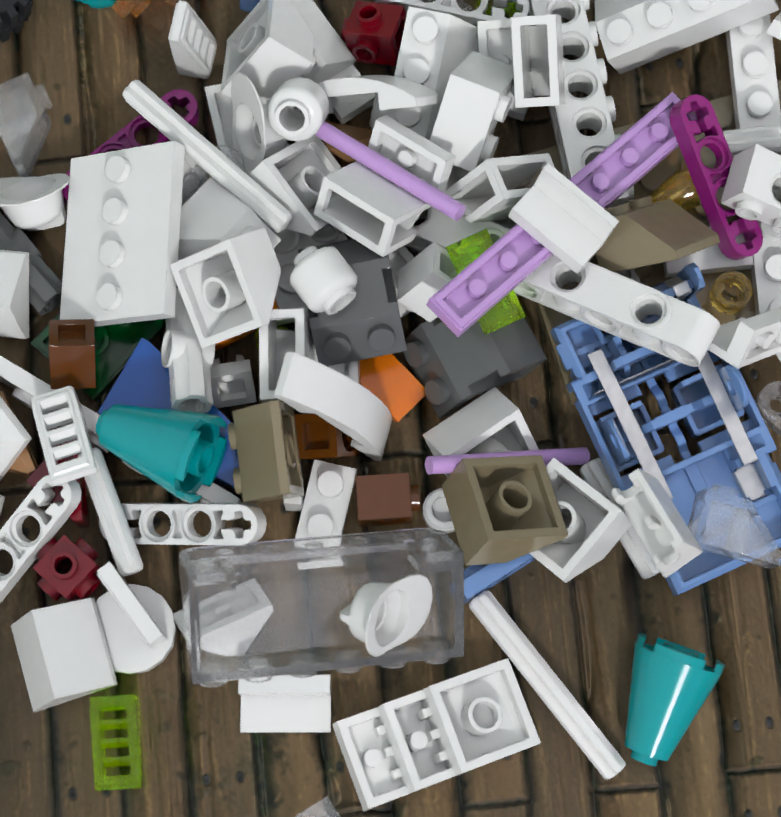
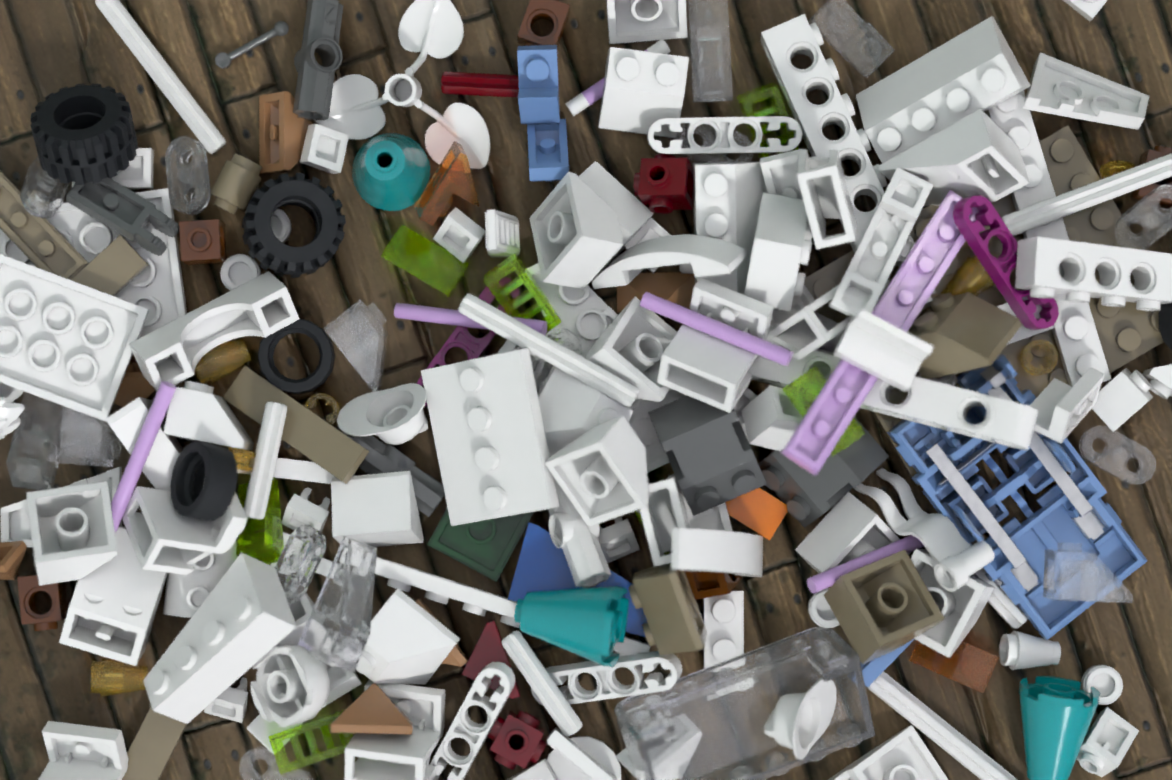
camera: 15 degrees left, 10 degrees up
white slope [30,386,97,486] -> none
reddish brown brick [49,319,96,390] -> none
white piece [231,72,287,173] -> none
white head [267,77,329,141] -> none
white head [290,246,358,315] -> none
reddish brown brick [355,473,420,527] -> none
white hinge [611,468,703,578] -> none
none -> clear neon green slope [381,225,469,298]
none -> lavender bar [394,303,547,335]
none -> white plate [433,207,486,263]
none -> clear neon green slope [483,253,562,332]
none -> white slope [829,167,934,317]
none -> white flag [854,468,994,592]
none -> white slope [878,109,1030,207]
none -> clear orange slope [909,641,999,693]
none -> white cone [999,631,1061,670]
none -> white bracket [1076,707,1139,777]
none -> white tile [1081,665,1123,705]

